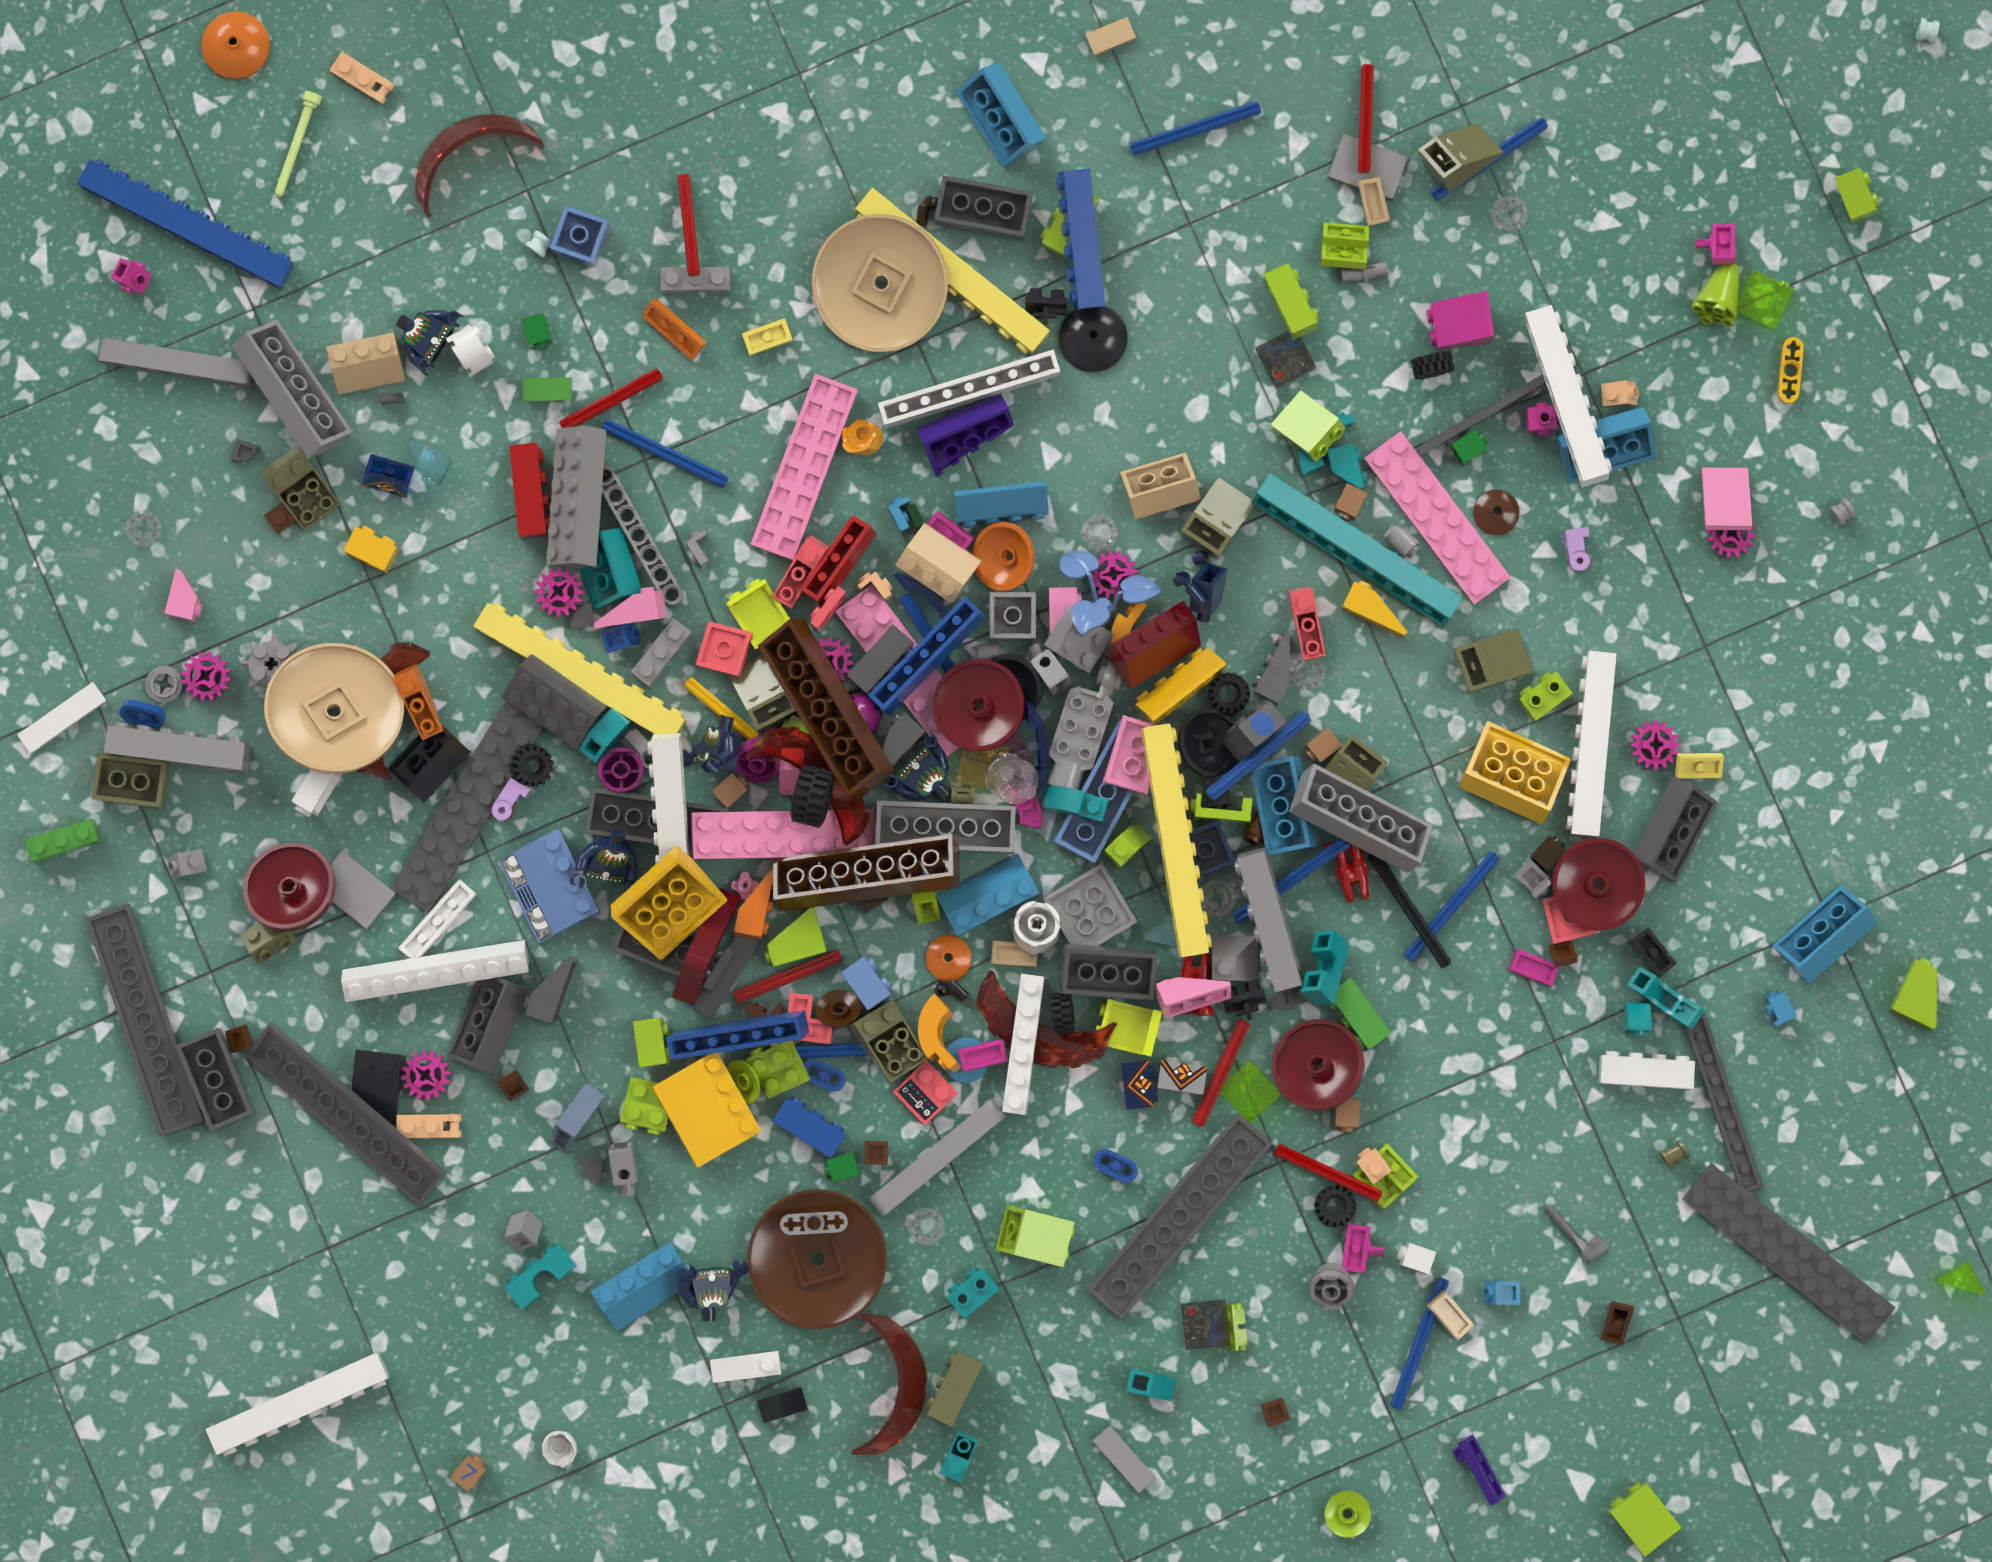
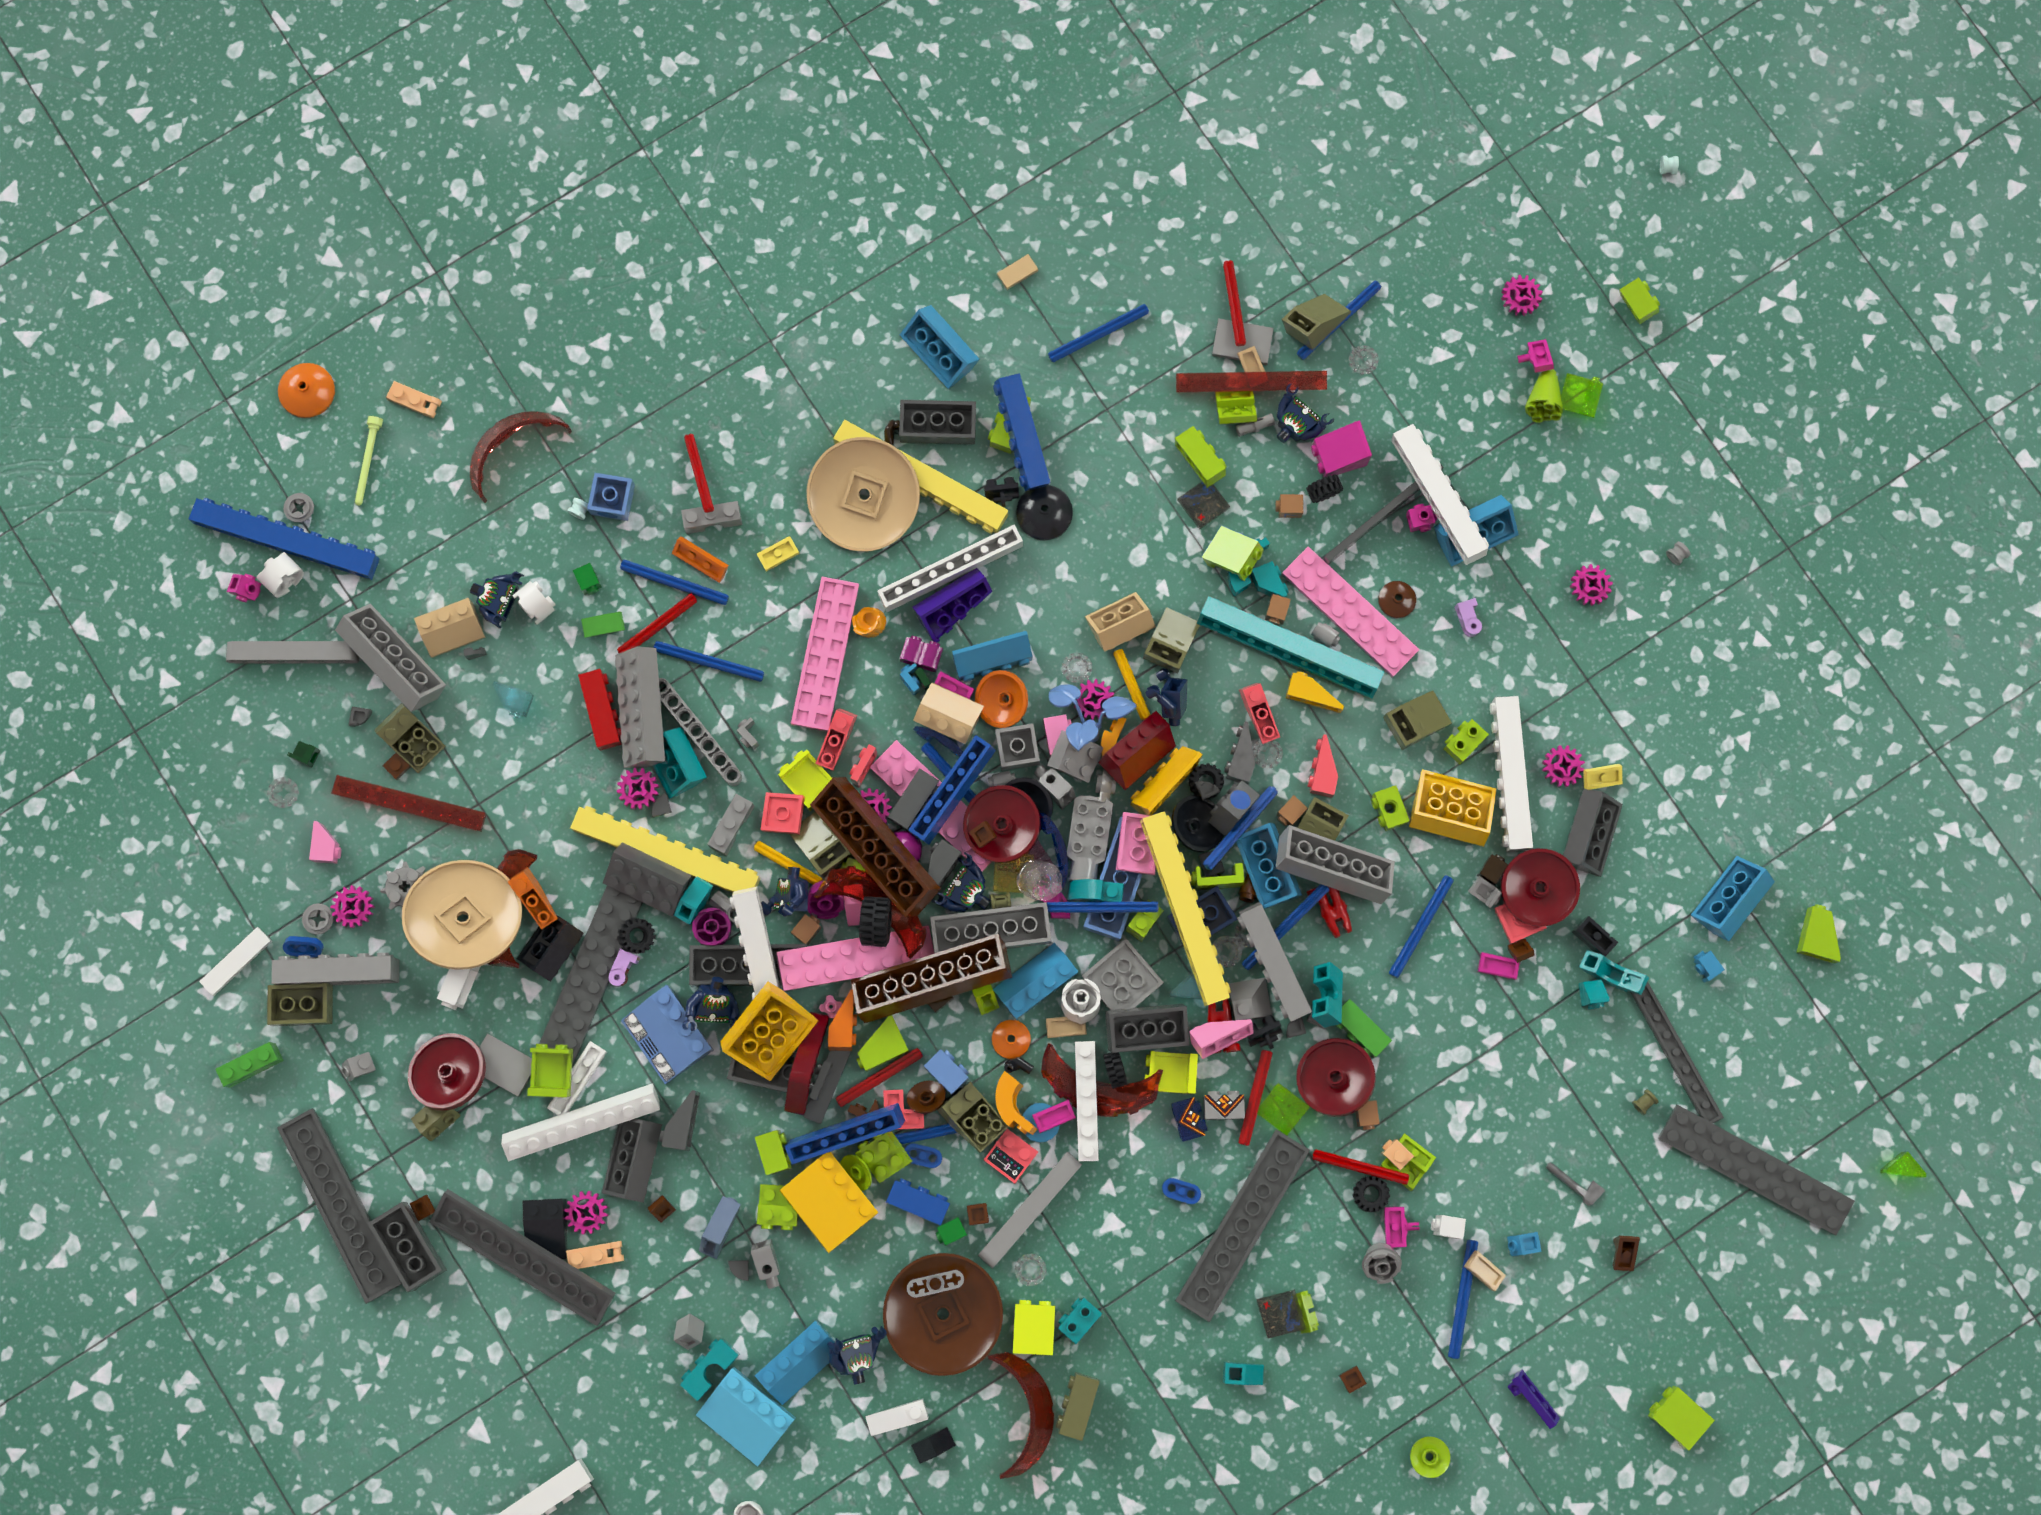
camera: 15 degrees left, 5 degrees down
yellow brick [343,526,399,574] -> none
clear blue brick [363,454,415,498] -> none
bright pink slope [594,587,666,628] -> none
blue bracket [600,622,640,653] -> none
red brick [800,515,877,607] -> none
light nougat bracket [857,572,893,602] -> none
teal slope [939,1430,979,1483] -> none
lime slope [996,1205,1075,1267] -> none
light grey tile [1092,1425,1156,1493] -> none
black axle [1368,853,1451,969] -> none
green brick [1450,430,1488,467] -> none
white brick [1598,1051,1695,1090] -> none
light nougat bracket [1601,380,1639,408] -> none
bright pink tile [1701,467,1752,530] -> none
yellow beam [1777,337,1804,404] -> none
none -> white brick [256,552,304,598]
none -> light grey gear [283,493,315,523]
none -> dark green panel [287,741,321,768]
none -> clear red plate [331,775,487,832]
none -> lime panel [527,1044,573,1098]
none -> blue axle [620,560,729,605]
none -> medium azure slope [696,1367,796,1467]
none -> magenta brick [900,636,943,672]
none -> reddish brown plate [970,821,997,848]
none -> neon yellow panel [1013,1300,1055,1355]
none -> blue axle [1047,902,1159,913]
none -> yellow axle [1113,649,1150,720]
none -> clear red plate [1176,371,1327,393]
none -> dark grey tile [1194,781,1220,801]
none -> medium nougat brick [1275,494,1303,518]
none -> dark blue torso [1277,383,1334,443]
none -> coral slope [1307,734,1338,798]
none -> lime brick [1371,785,1410,831]
none -> dark pink gear [1501,275,1543,316]

